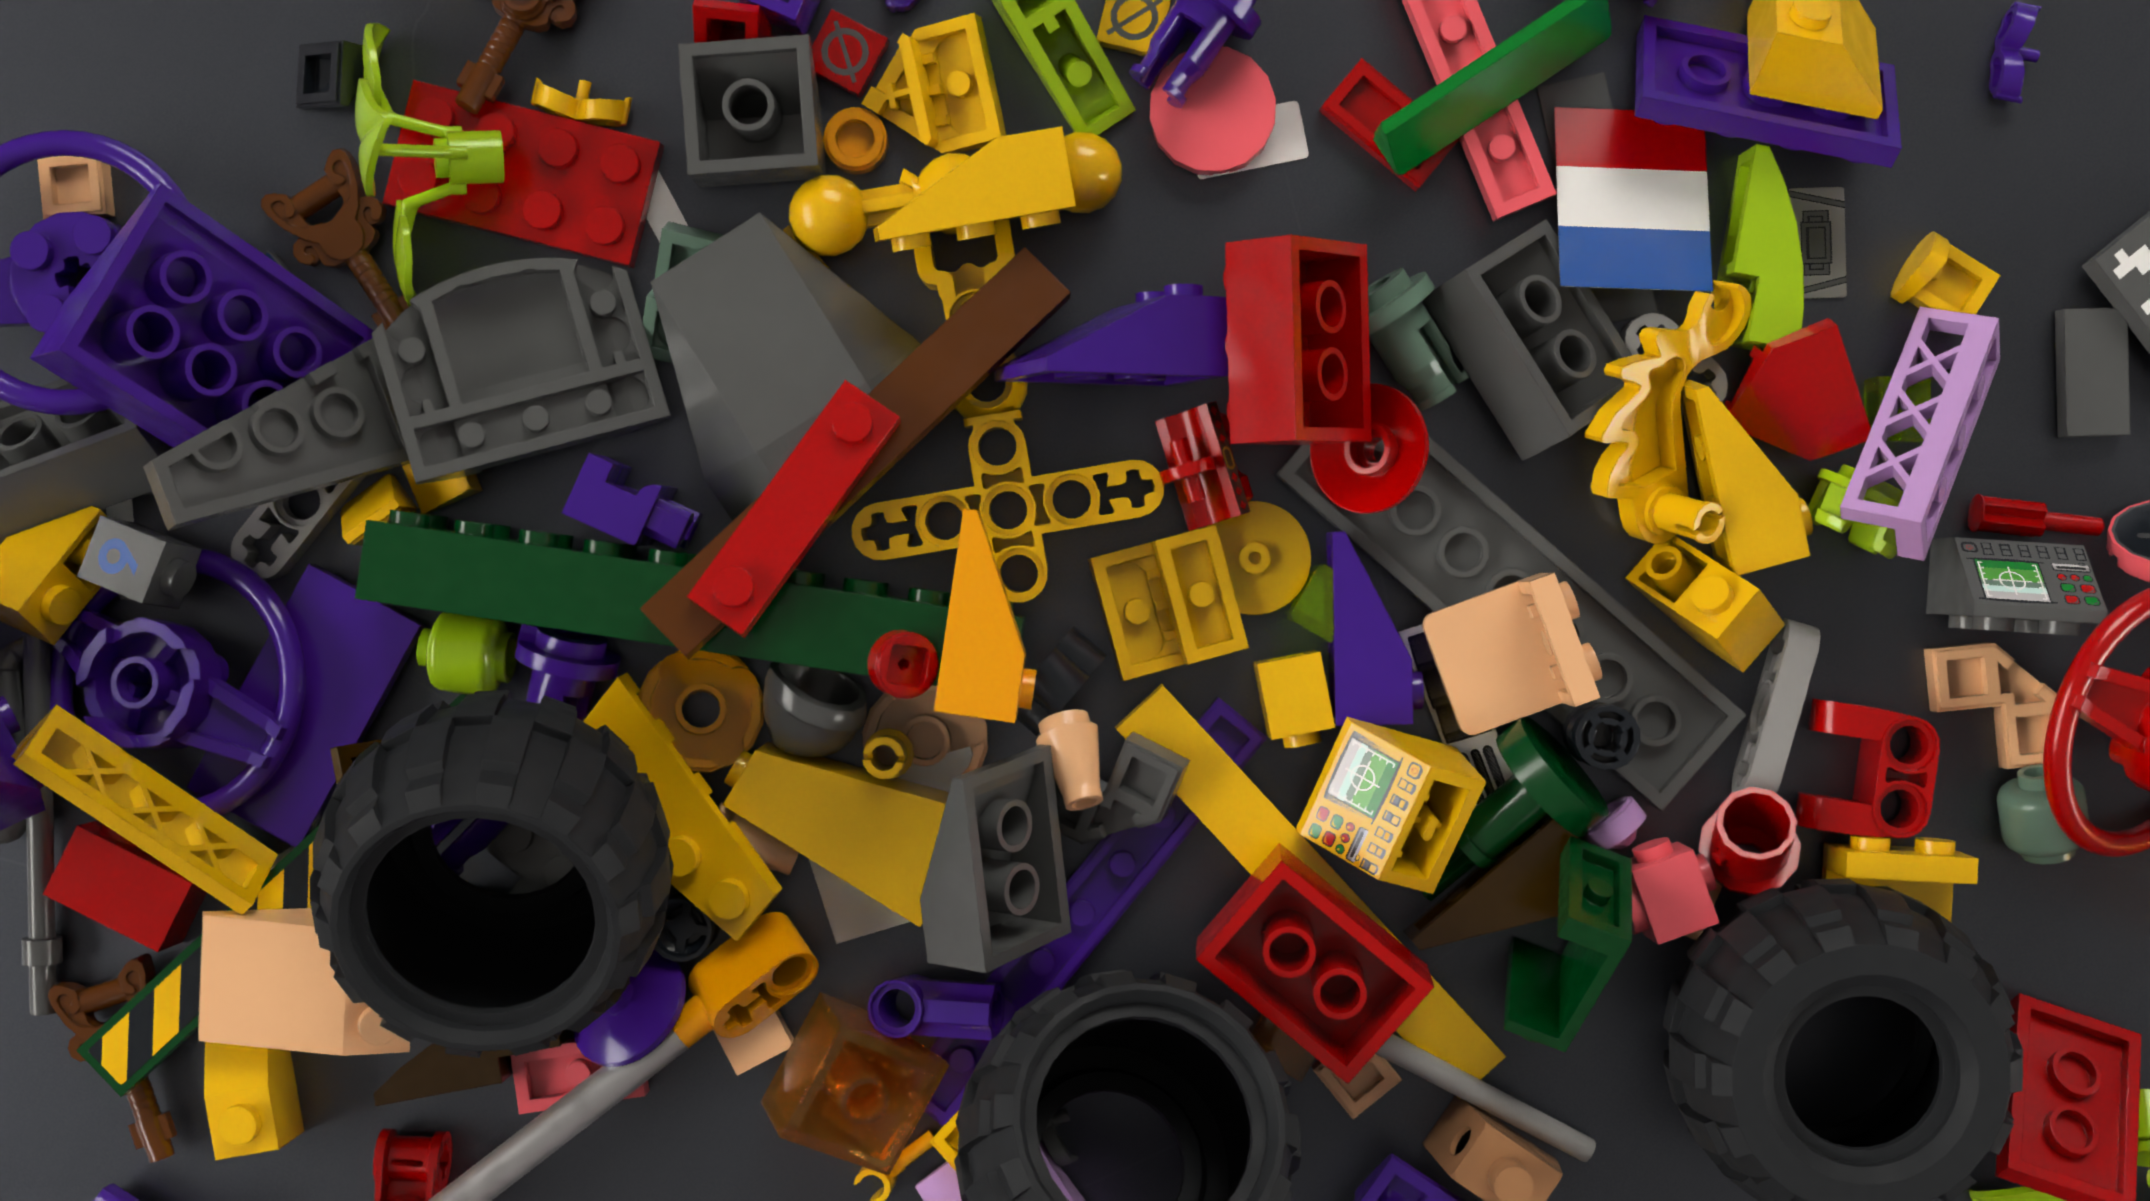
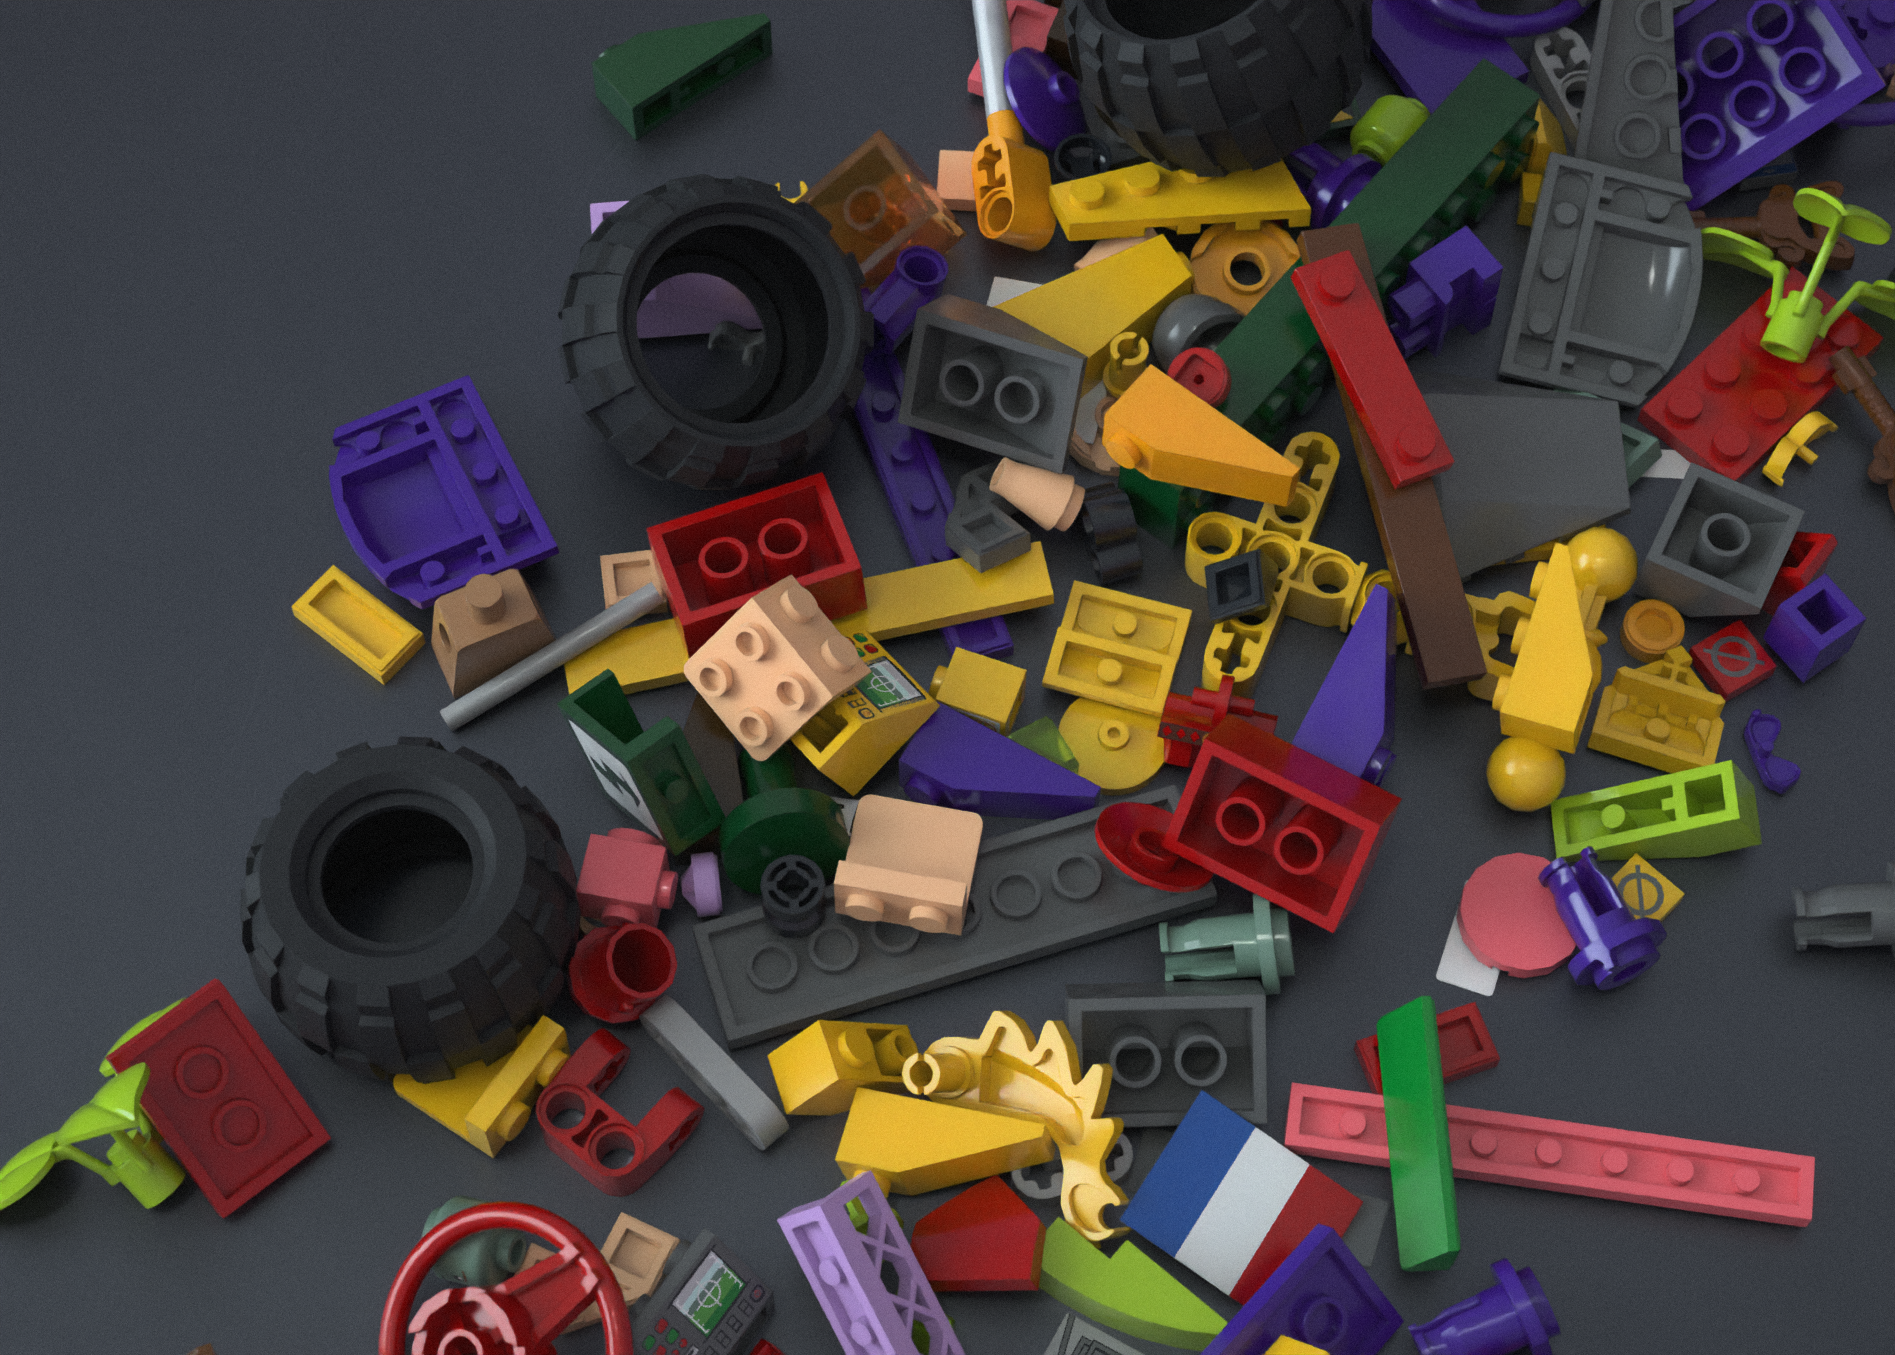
camera: 120 degrees right, 25 degrees down
none -> light nougat bracket [684,574,872,761]
none -> black slope [1204,549,1278,624]

